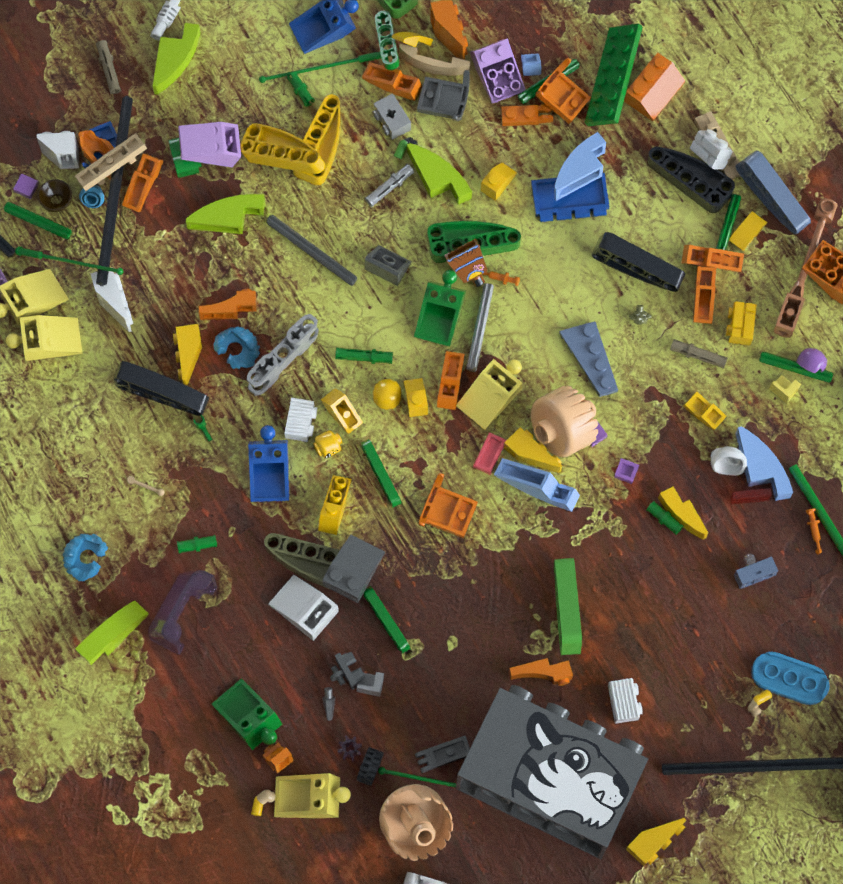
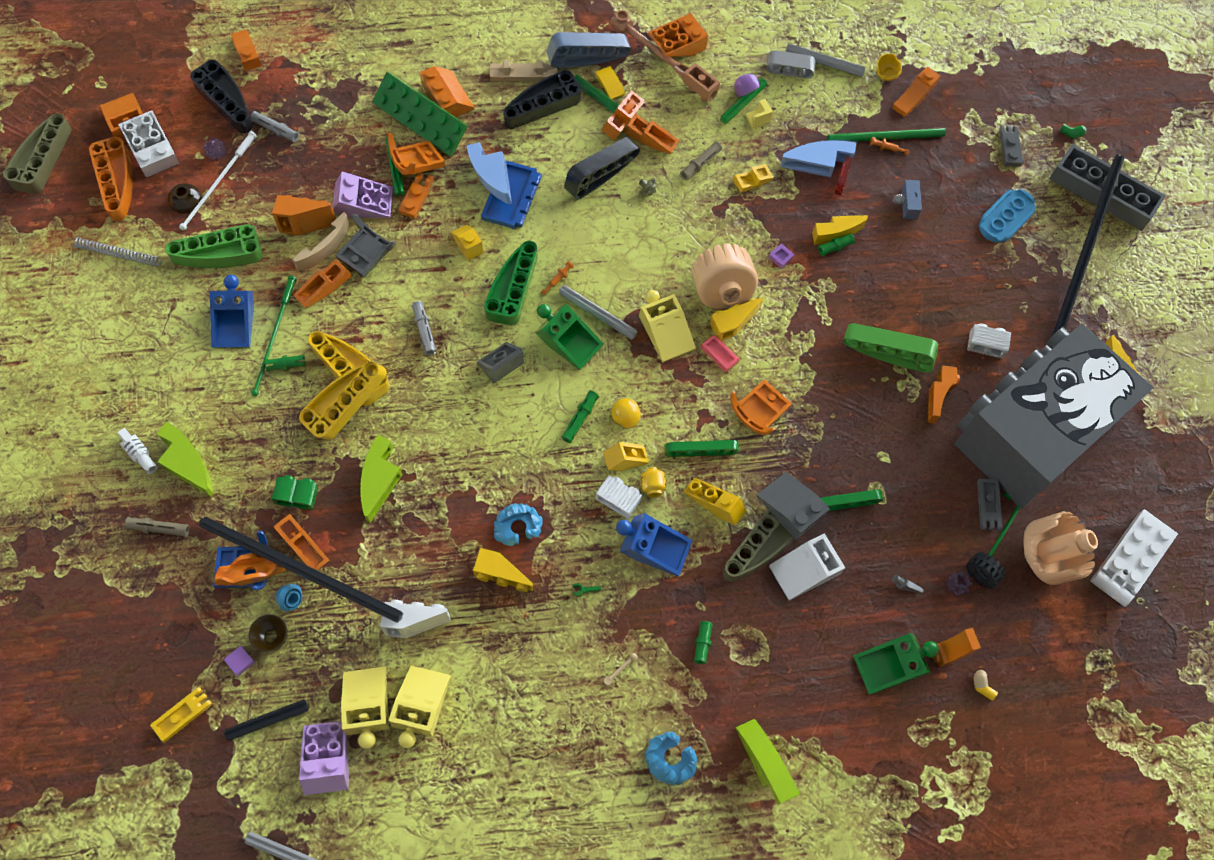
camera: 70 degrees left, 5 degrees down
green axle [4,202,72,239] -> none
green piece [15,246,123,275] -> none
white slope [37,131,79,169] -> none
tan hinge [75,133,147,191] -> none
black beam [114,361,209,416] -> none
clear purple windscreen [148,570,217,655] -> none
lavender slope [178,122,241,167] -> none
orange slope [199,289,257,320] -> none
light grey piece [247,314,319,396] -> none
dark grey axle [266,215,357,286] -> none
light yellow slope [274,773,351,818] -> none
dark grey hips [330,652,365,690] -> none
light grey panel [357,672,384,697] -> none
light grey brick [372,93,411,140] -> none
green beam [375,11,400,70] -> none
yellow slope [392,32,433,48] -> none
bright green arm [394,137,418,160] -> none
yellow slope [403,378,428,417] -> none
lime slope [407,143,472,205] -> none
orange slope [437,351,465,410] -> none
dark orange torso [444,238,487,287] -> none
light blue slope [494,458,580,512] -> none
light blue slope [521,54,541,76] -> none
sand blue wing [559,321,618,397] -> none
white brick [690,129,733,169] -> none
white hair [711,446,747,476] -> none
yellow brick [725,301,757,346] -> none
arm [748,690,772,717] -> none

